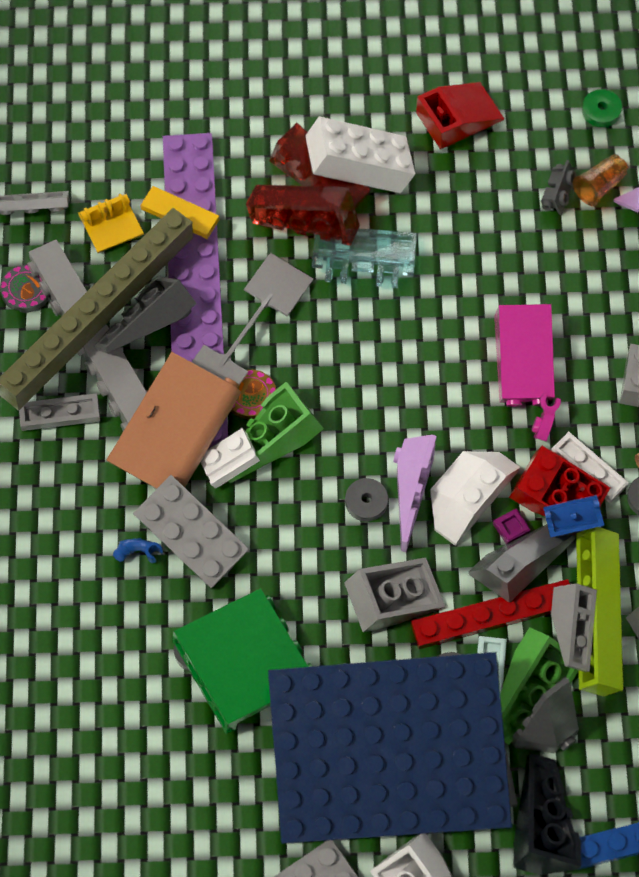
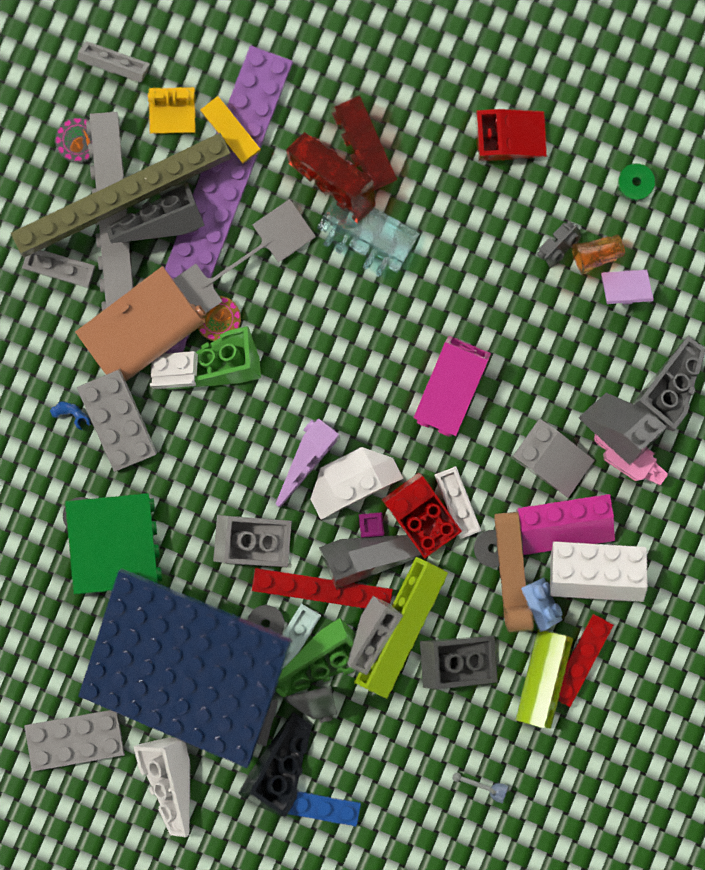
camera: 30 degrees right, 20 degrees up
white brick [305,116,415,193] -> none
dark grey piece [345,478,388,522] -> none
dark pink plate [532,393,561,442] -> none
blue hinge [543,495,604,538] -> none

